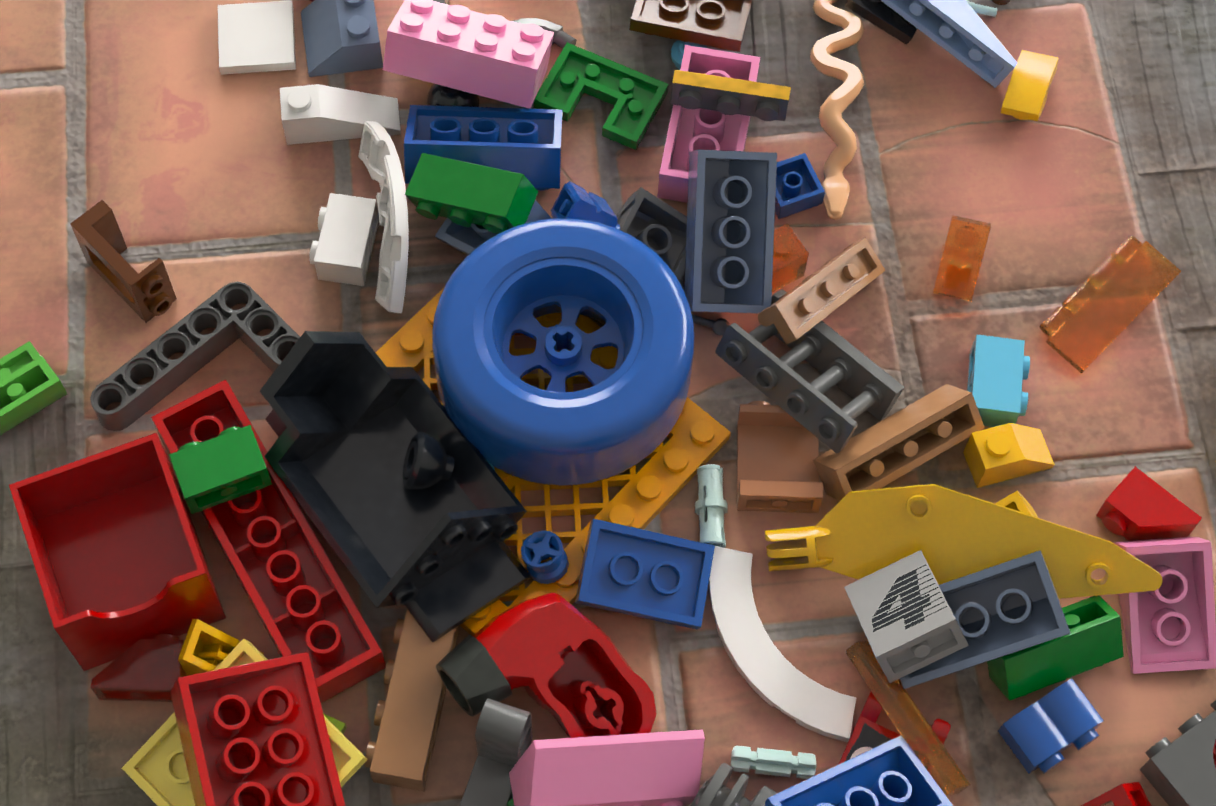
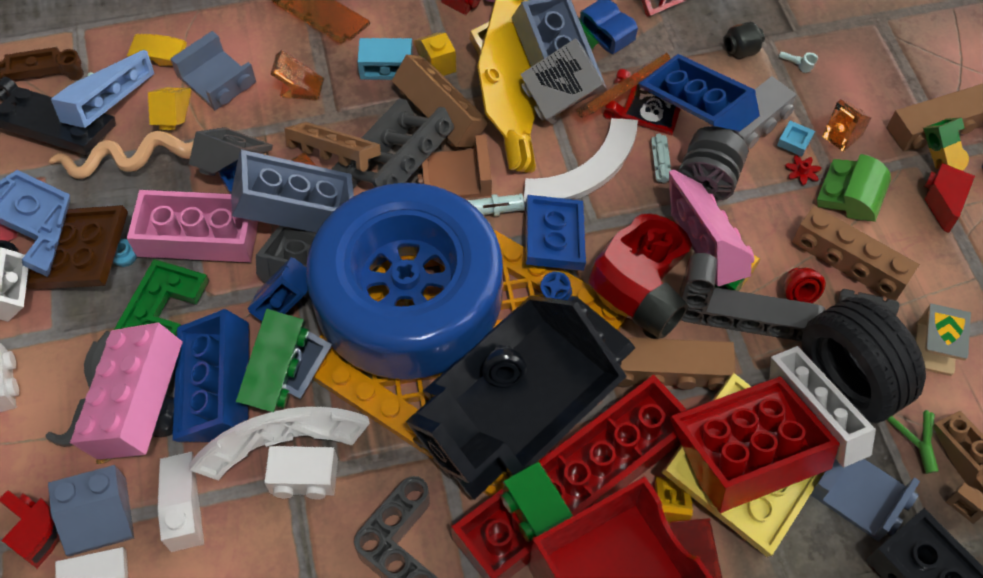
camera: 95 degrees left, 5 degrees down
dark grey plate [670,70,791,121] -> none
none -> yellow slope [148,87,191,130]
none -> sand blue panel [170,31,256,111]
none -> dark grey slope [189,127,273,176]

